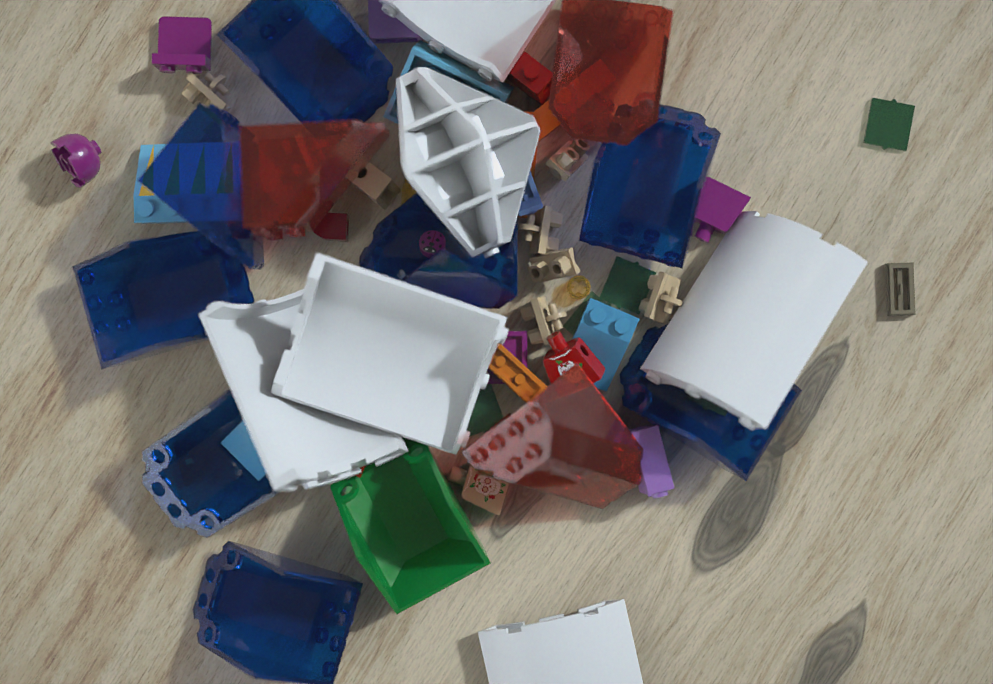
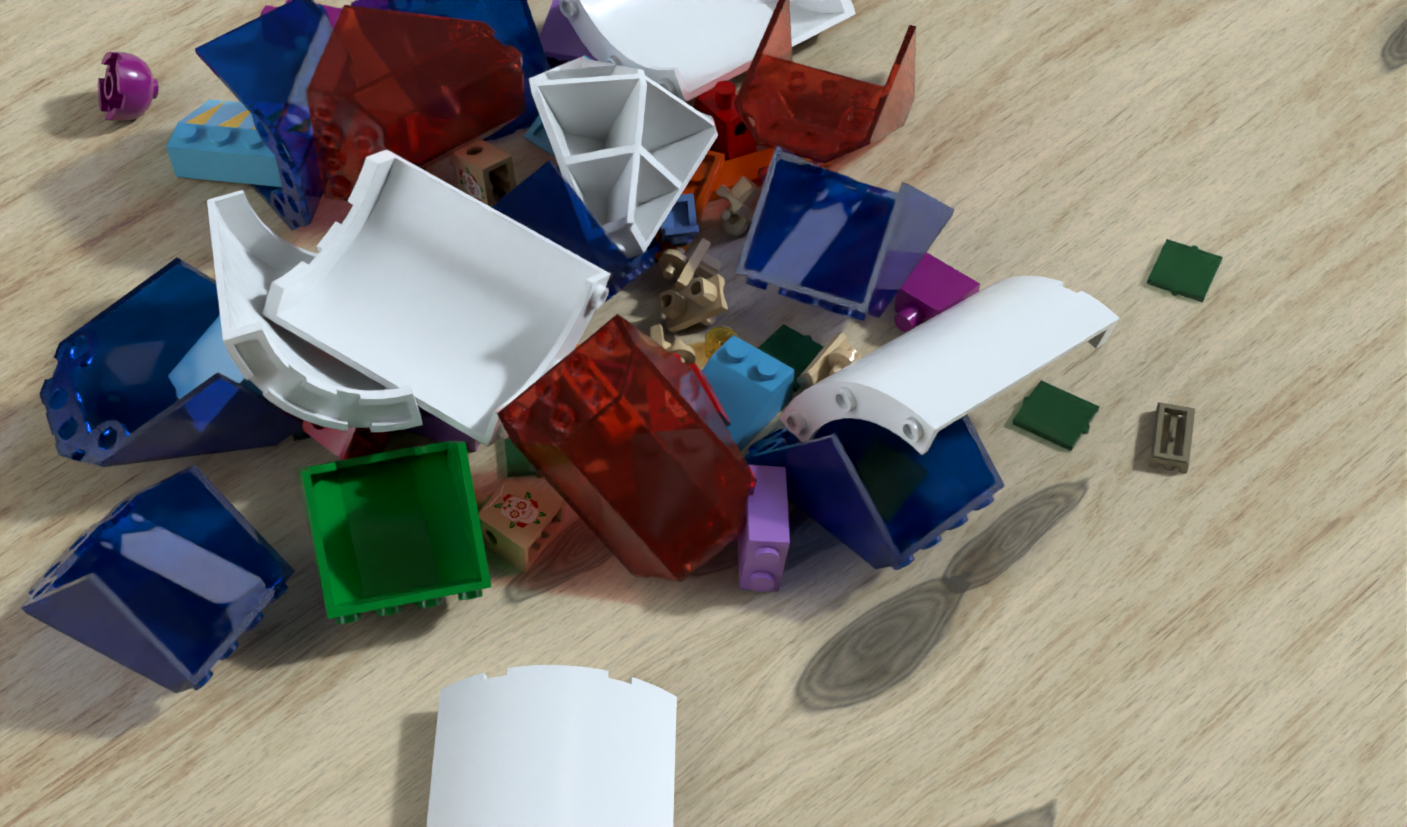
camera: 15 degrees right, 40 degrees down
clear blue windscreen [72,228,255,369] -> none

